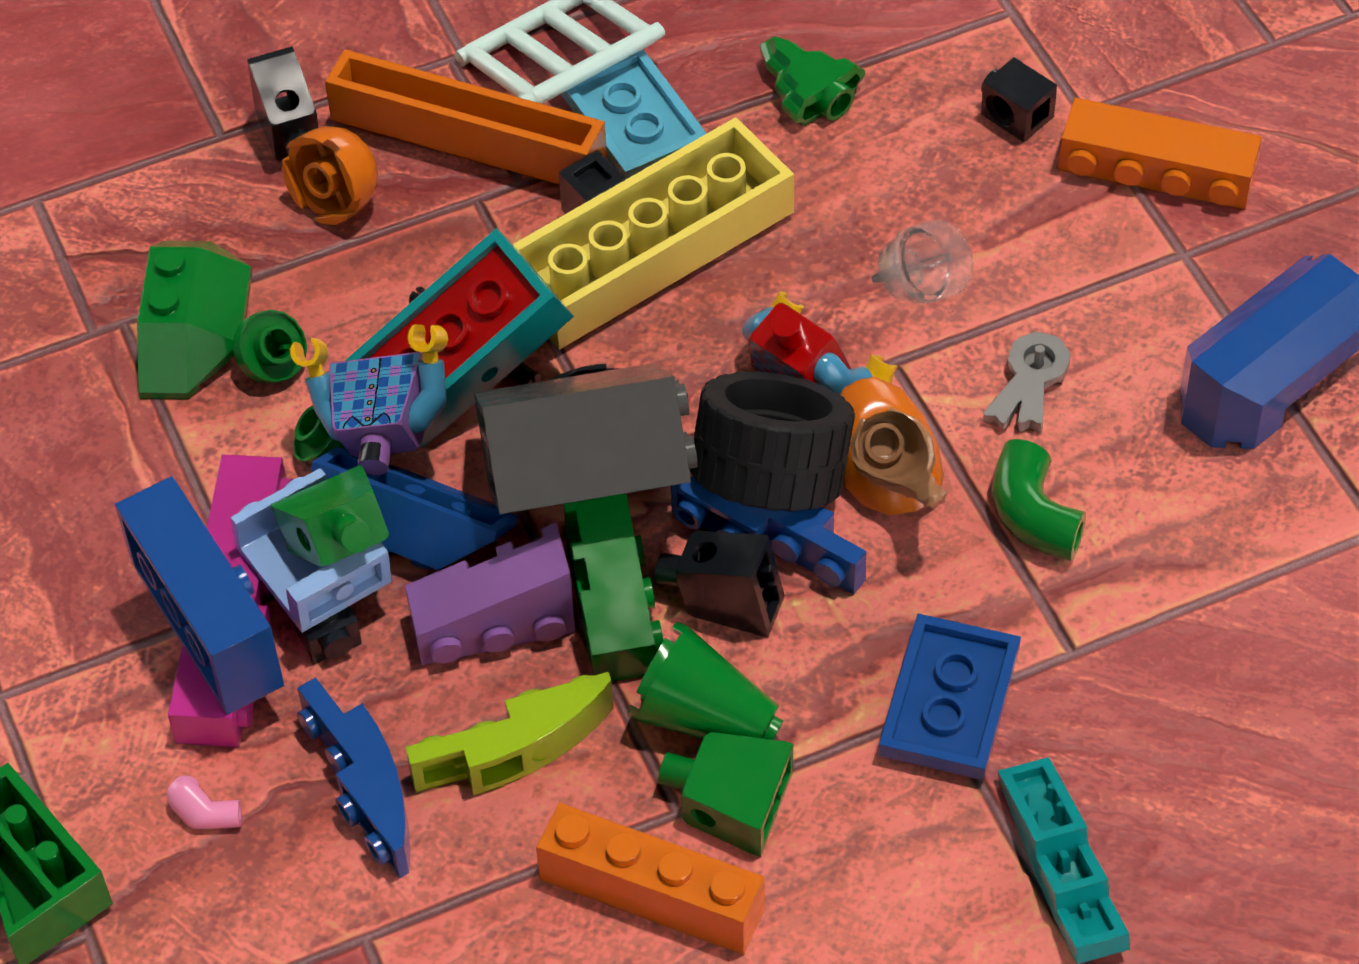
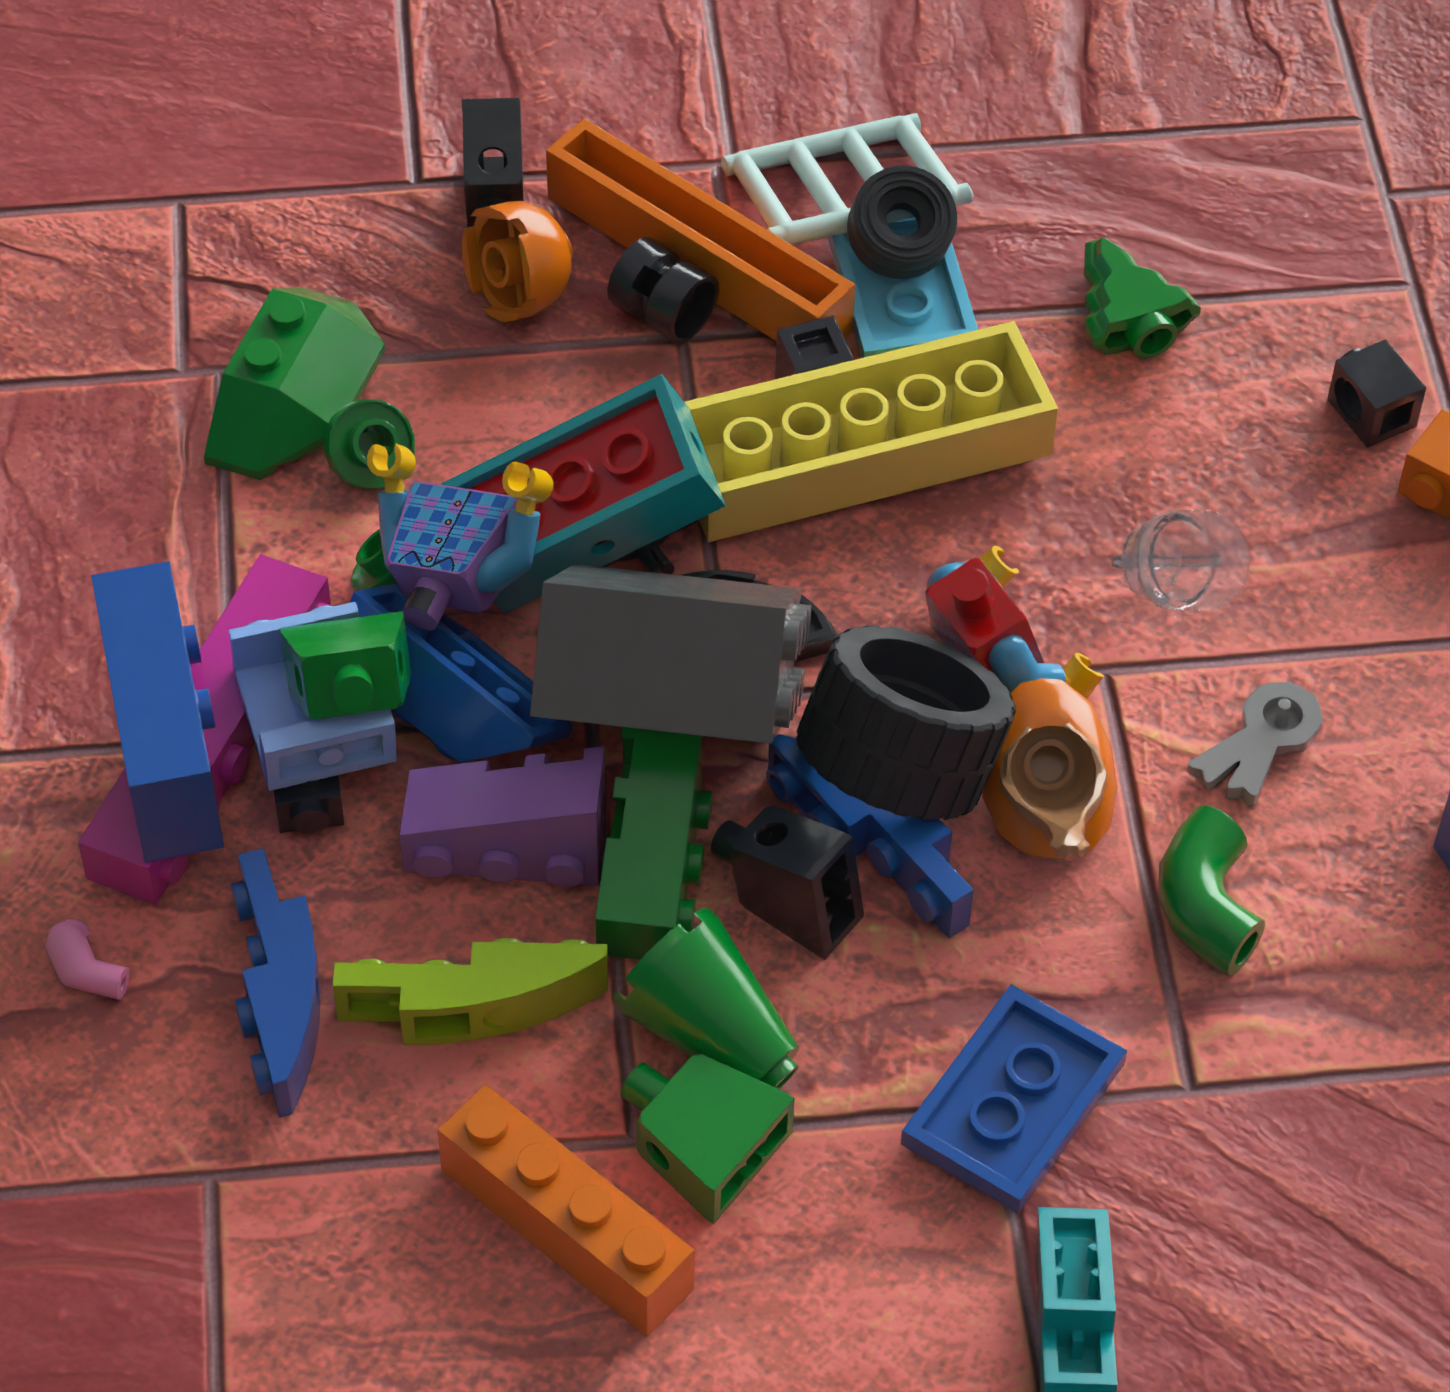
camera: 15 degrees right, 0 degrees up
none -> black wheel [607,237,719,343]
none -> black tyre [847,165,958,279]

